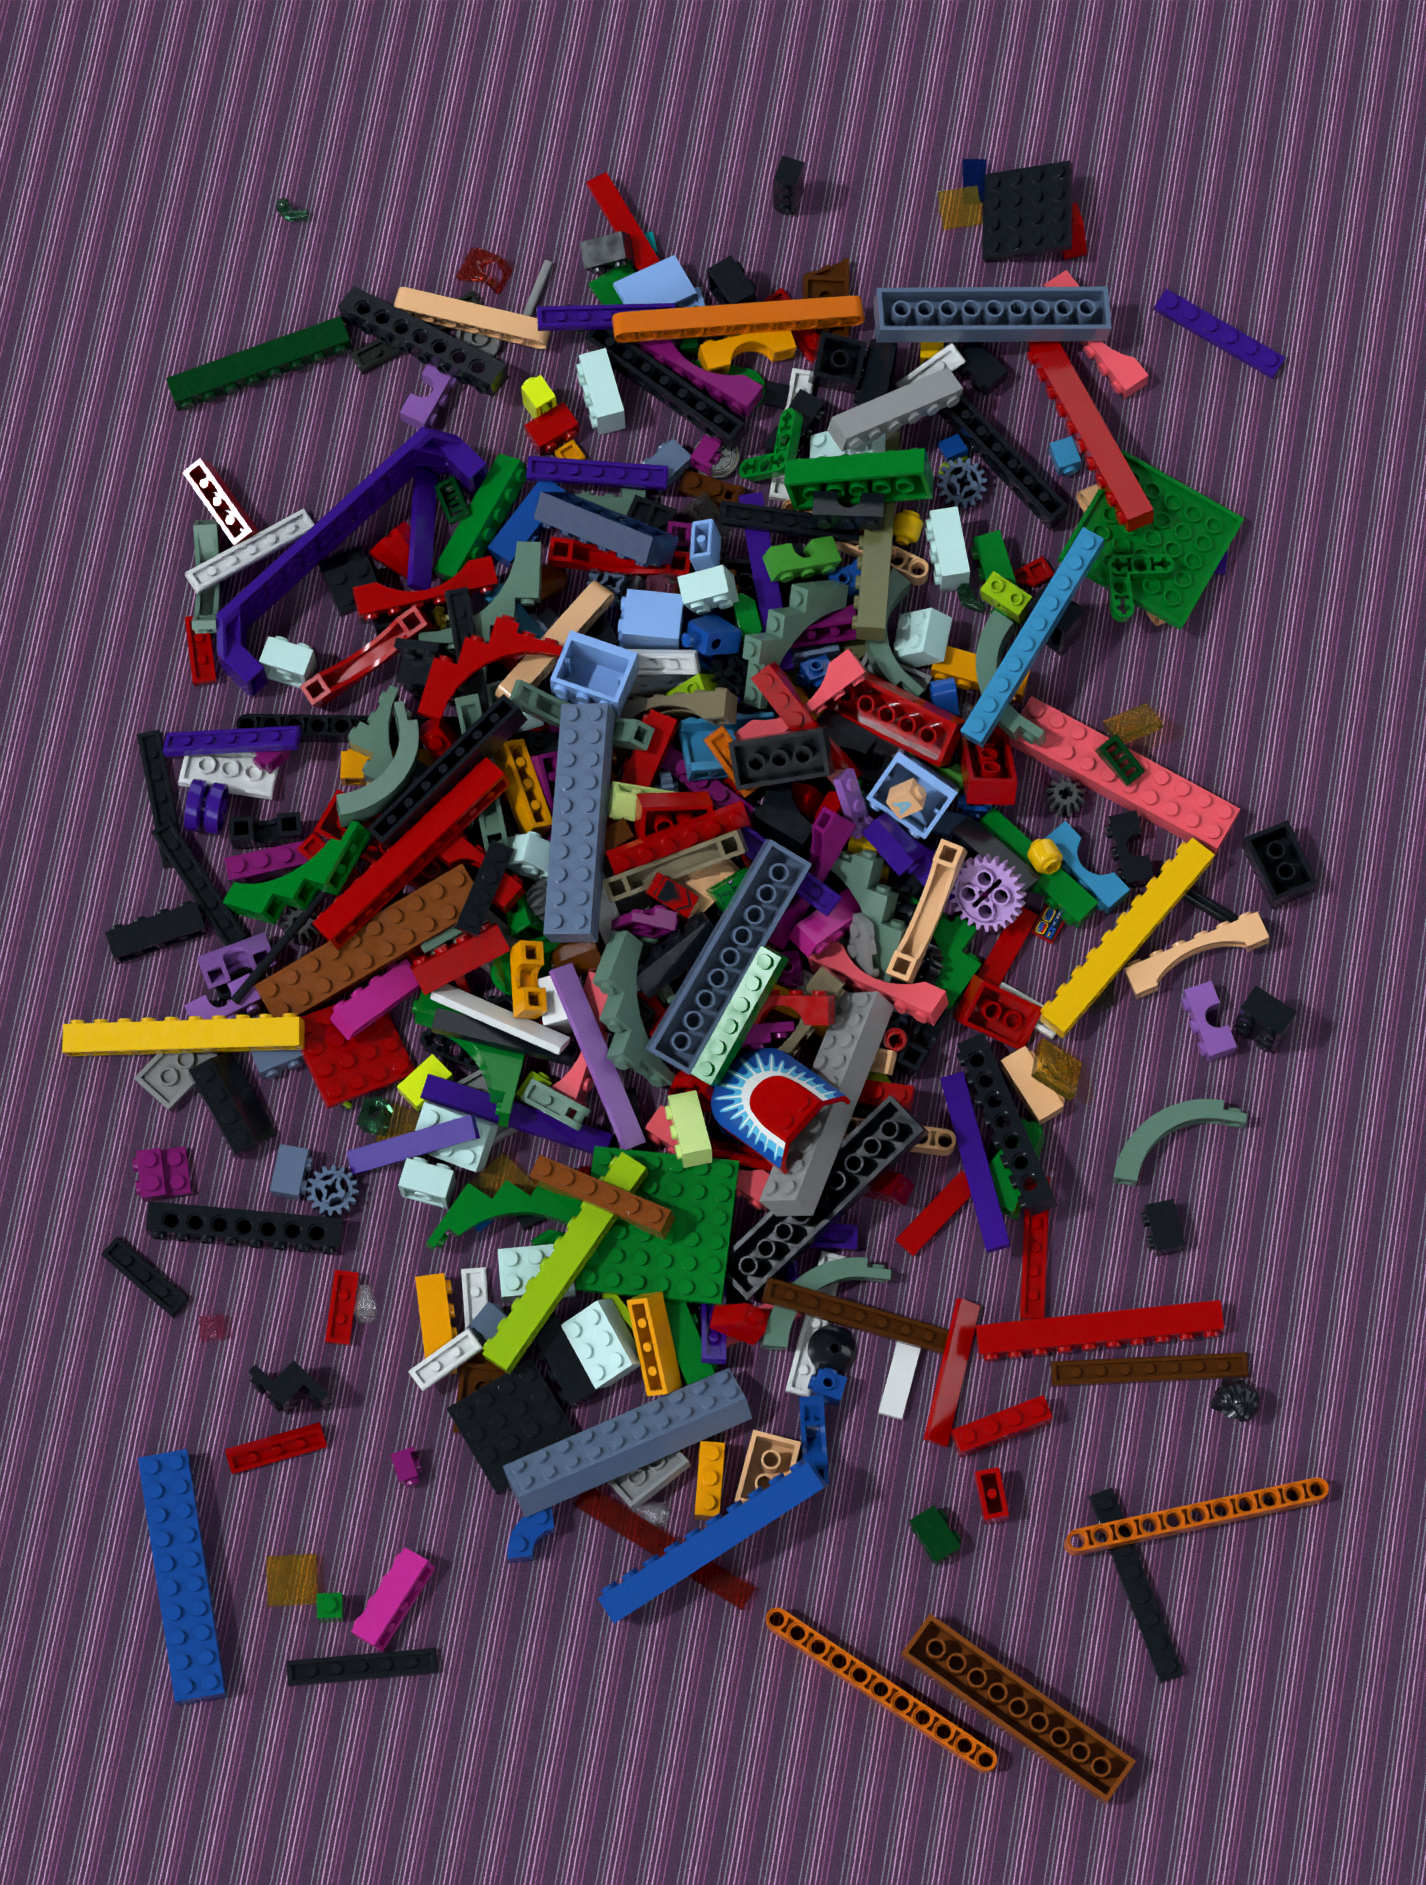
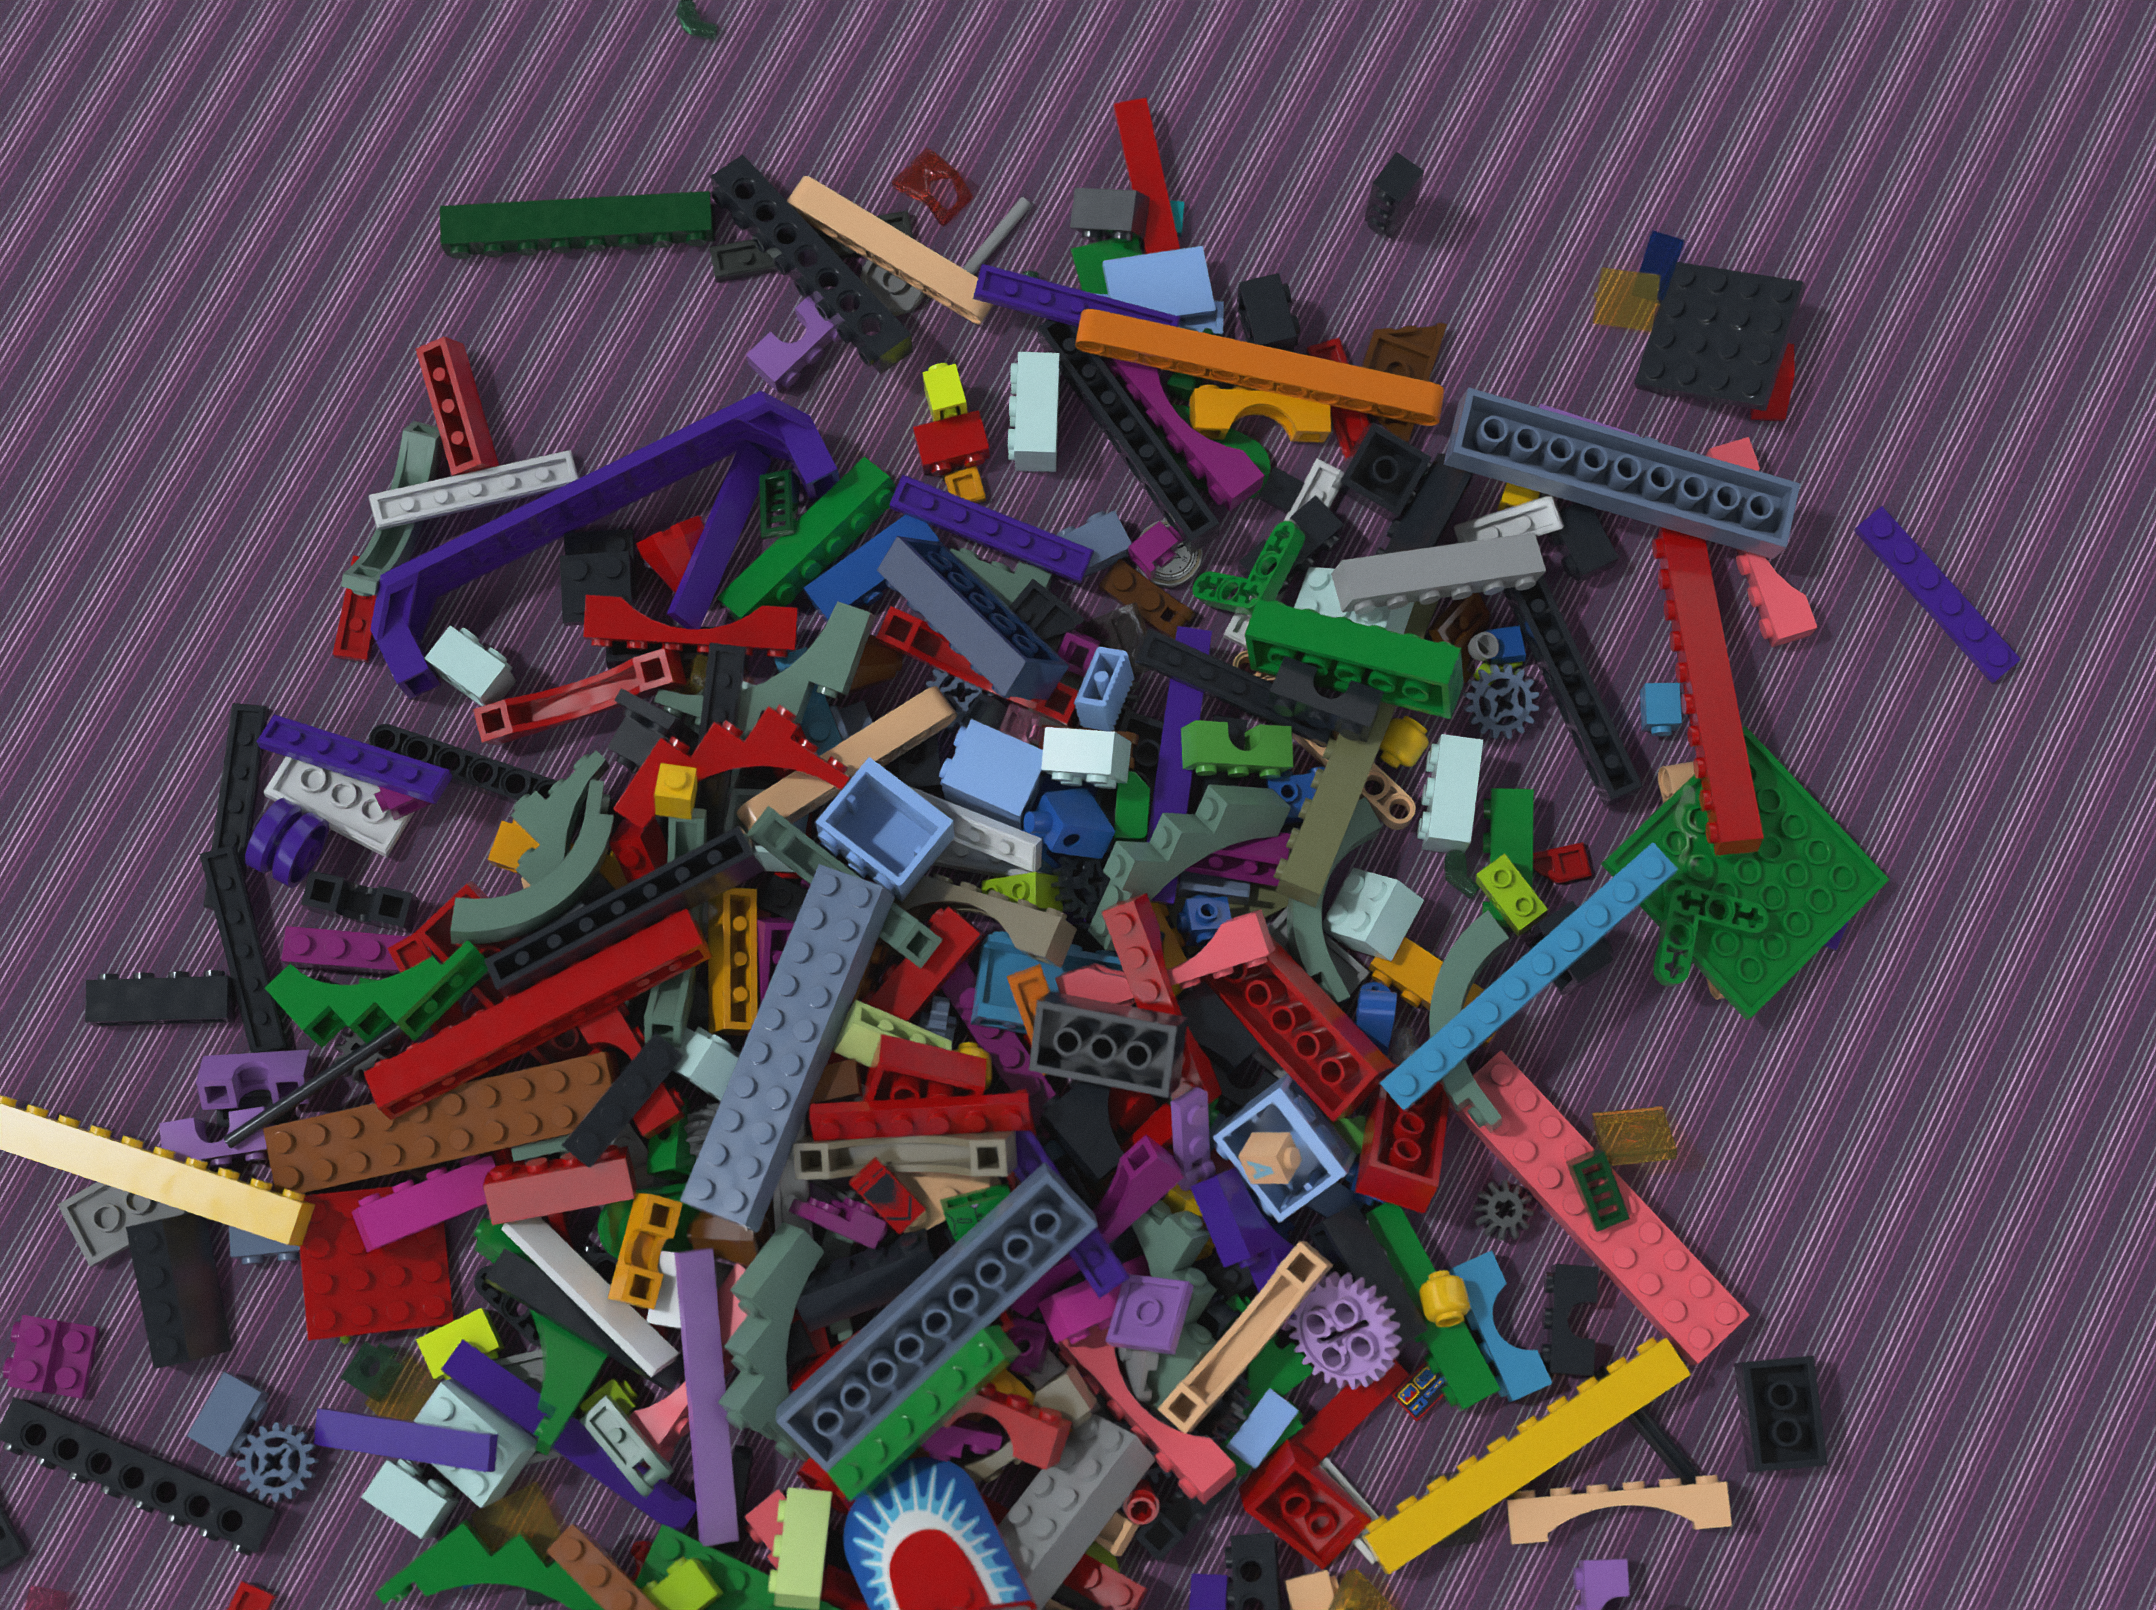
camera: 15 degrees right, 5 degrees up
none -> yellow brick [654,763,697,820]
none -> medium lavender tile [1105,1274,1194,1355]
none -> light blue tile [1226,1388,1299,1469]
none -> reddish brown wing [1428,592,1491,682]
none -> light grey hinge [1468,632,1499,661]

